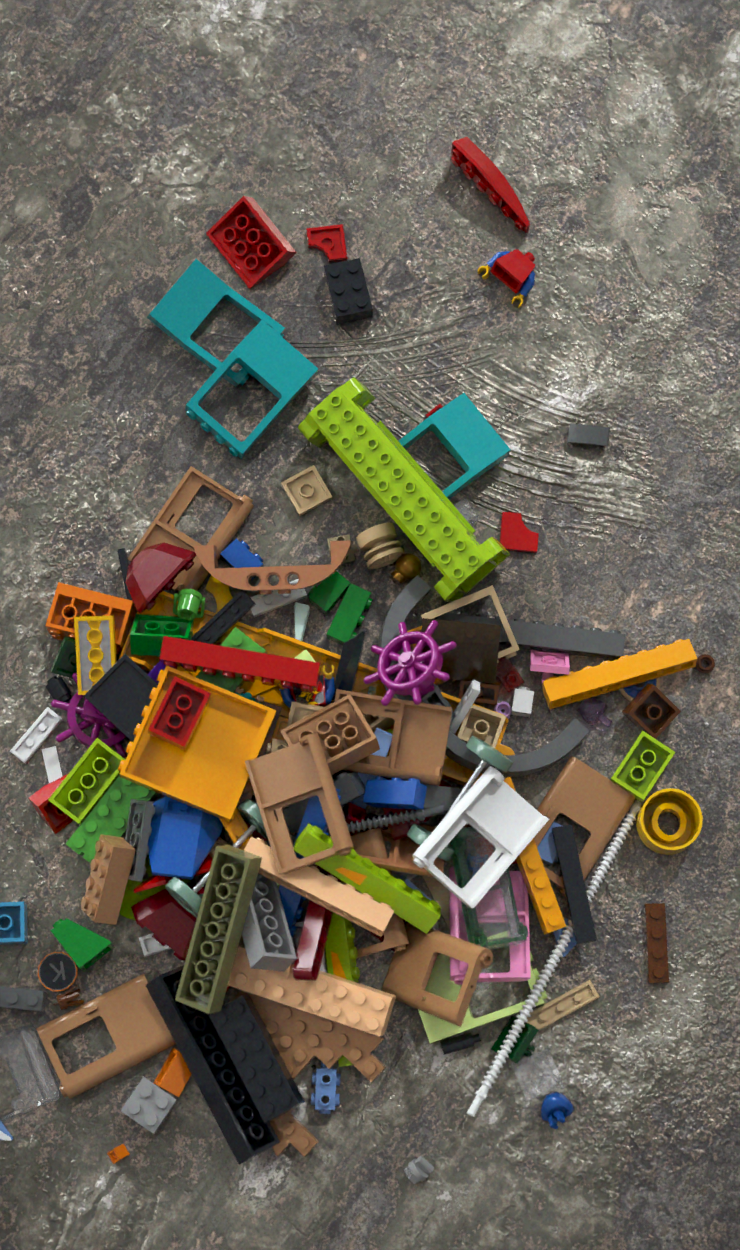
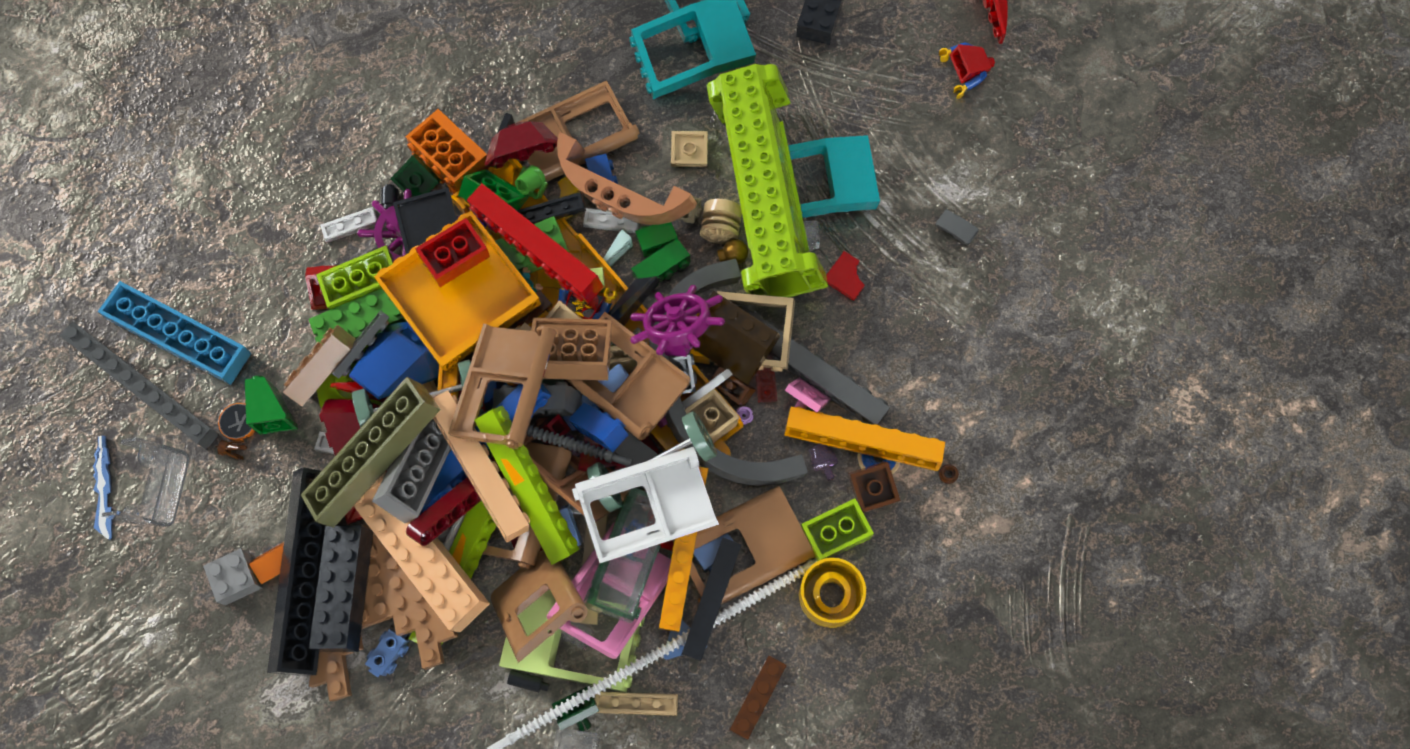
camera: 35 degrees right, 5 degrees down
medium nougat piece [36,973,176,1099] -> none
white sticker [42,746,63,783] -> none
piece [74,615,116,695] -> none
orange piece [107,1143,129,1164] -> none
white brick [511,687,534,718] -> none

